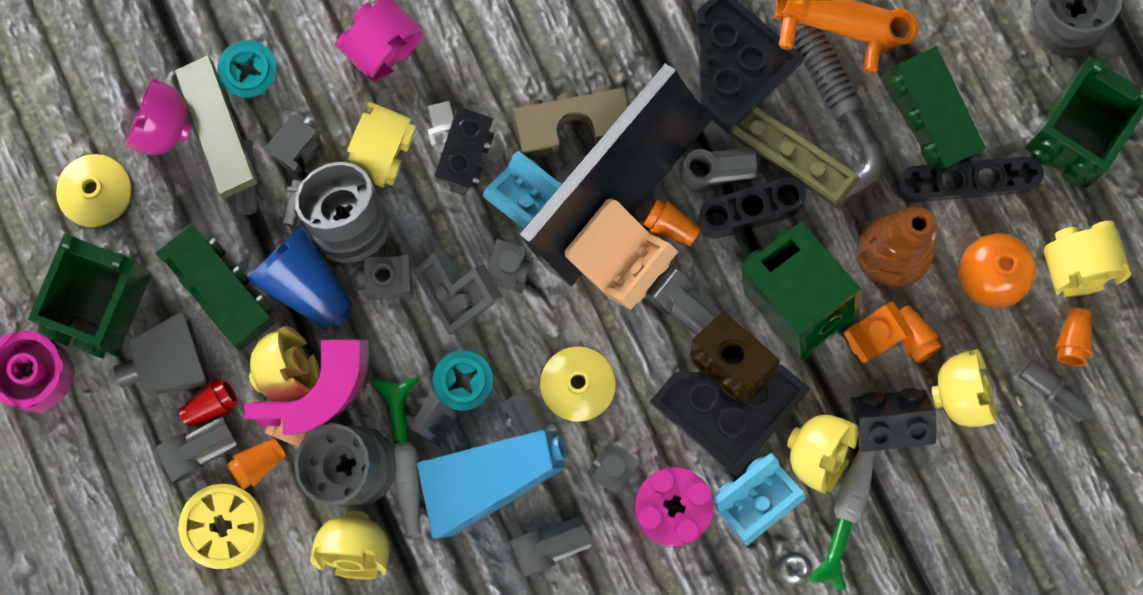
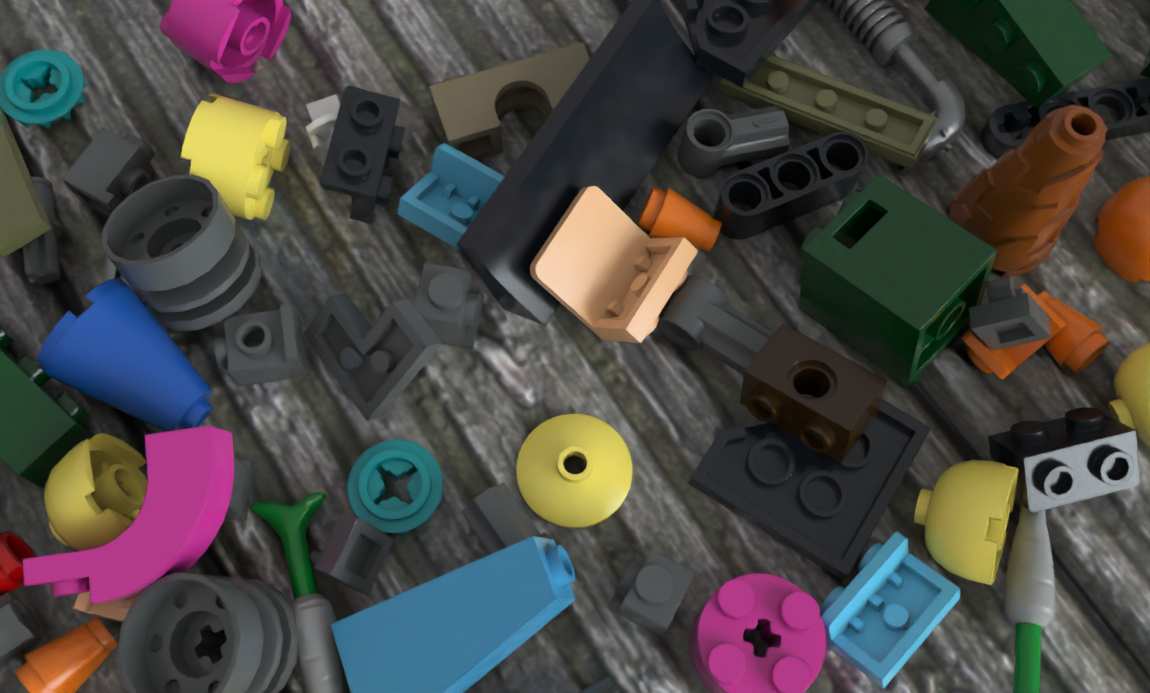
camera: 10 degrees left, 10 degrees down
none -> dark grey tile [969,276,1051,351]

